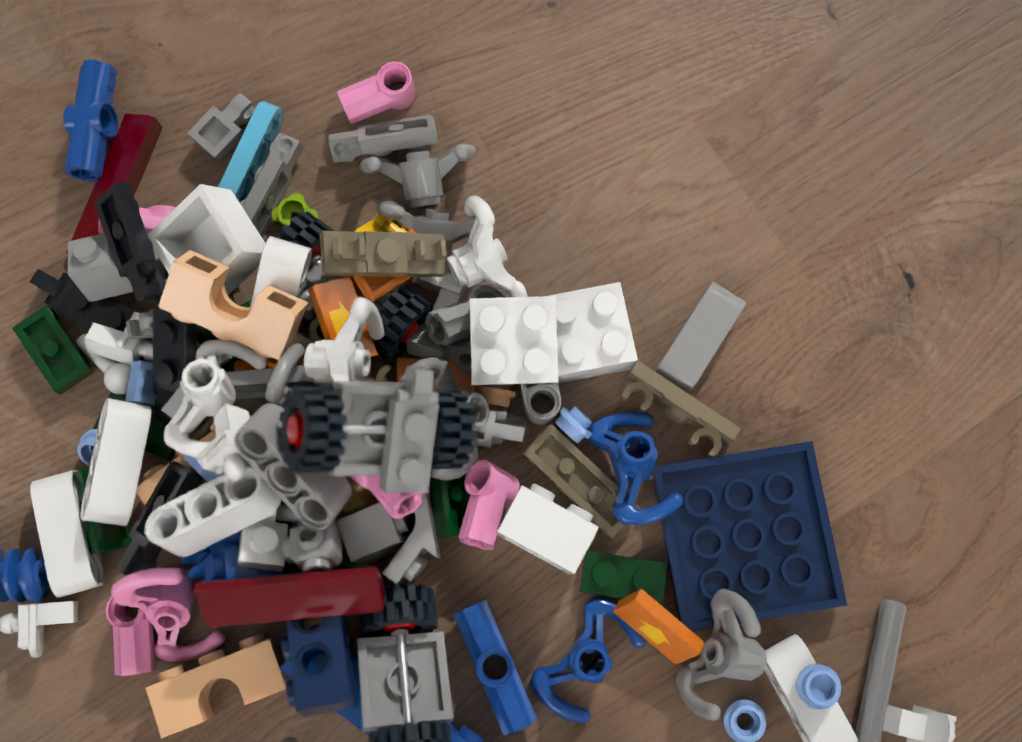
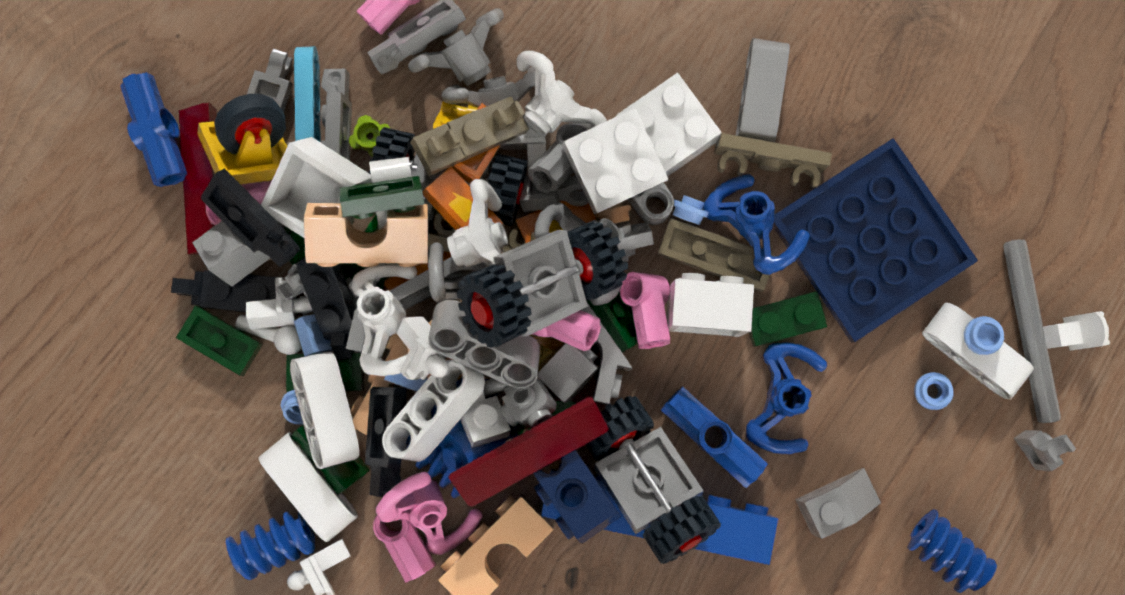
camera: 20 degrees left, 5 degrees up
light grey hinge [380,365,439,493] -> none
orange tile [613,589,705,665] -> none
light grey piece [676,589,766,721] -> none
none -> plate [198,93,287,184]
none -> plate [340,176,424,219]

